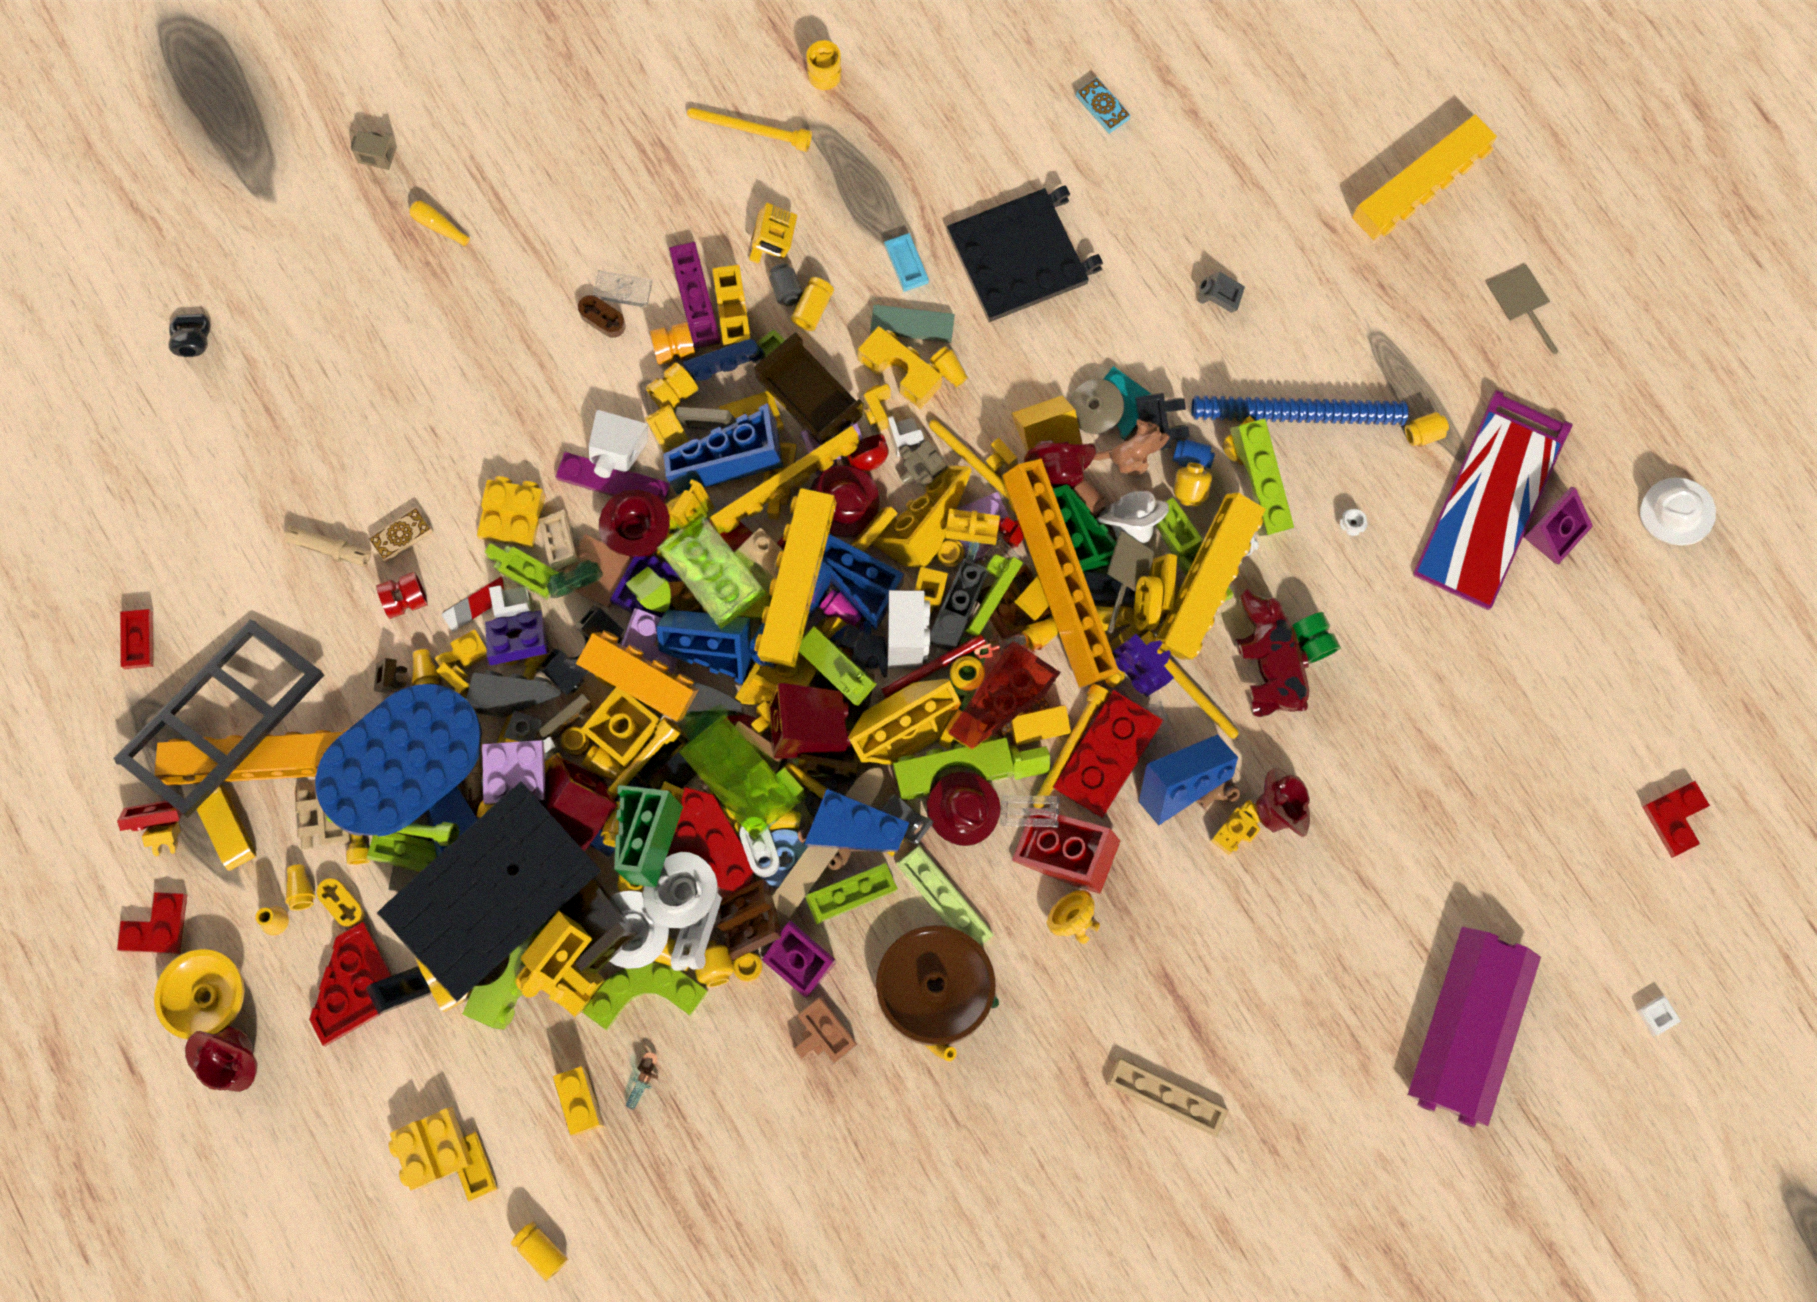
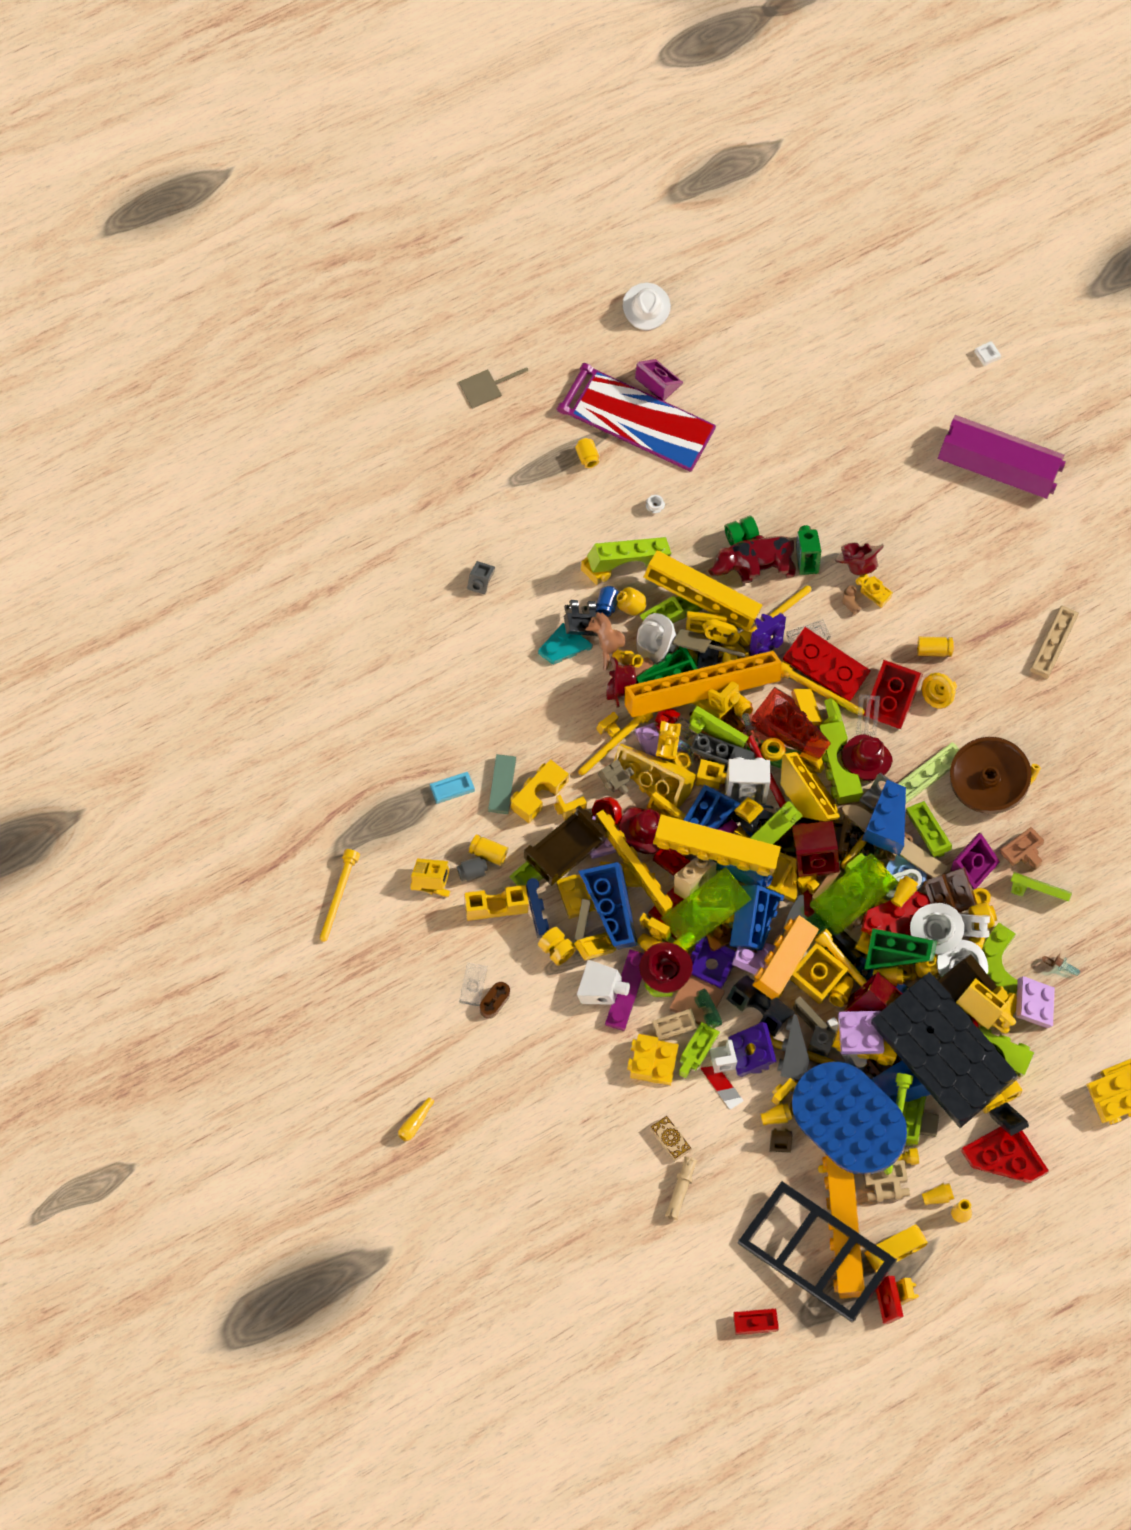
camera: 90 degrees left, 10 degrees down
red plate [117,892,188,954] -> none
yellow dish [154,949,244,1040] -> none
black piece [168,314,211,357] -> none
dark red hat [185,1026,258,1092] -> none
yellow beam [316,878,365,928] -> none
dark tan brick [351,131,397,170] -> none
red wheel [376,571,428,619] -> none
yellow plate [435,629,487,669] -> none
yellow brick [553,1066,604,1136] -> none
yellow plate [561,726,590,755] -> none
lime tile [626,567,671,613] -> none
light orange wheel [650,322,696,365] -> none
magenta plate [669,241,721,349] -> none
yellow wheel [806,40,842,90] -> none
white panel [888,416,924,457] -> none
yellow cone [930,346,969,388] -> none
black plate [946,185,1103,322] -> none
yellow slope [1011,395,1083,453] -> none
dark tan dish [1069,379,1124,434] -> none
tile [1076,78,1131,134] -> none
blue wedge [1139,734,1238,826] -> none
blue piece [1192,395,1408,426] -> none
yellow brick [1352,114,1497,241] -> none
red plate [1642,780,1710,858] -> none
none -> yellow pin [612,649,643,667]
none -> yellow bracket [708,681,740,712]
none -> yellow tile [734,797,764,824]
none -> green torso [796,525,822,575]
none -> yellow cone [891,876,918,907]
none -> yellow piece [917,636,954,657]
none -> lime hinge [1011,872,1072,902]
none -> lavender plate [1016,976,1055,1028]

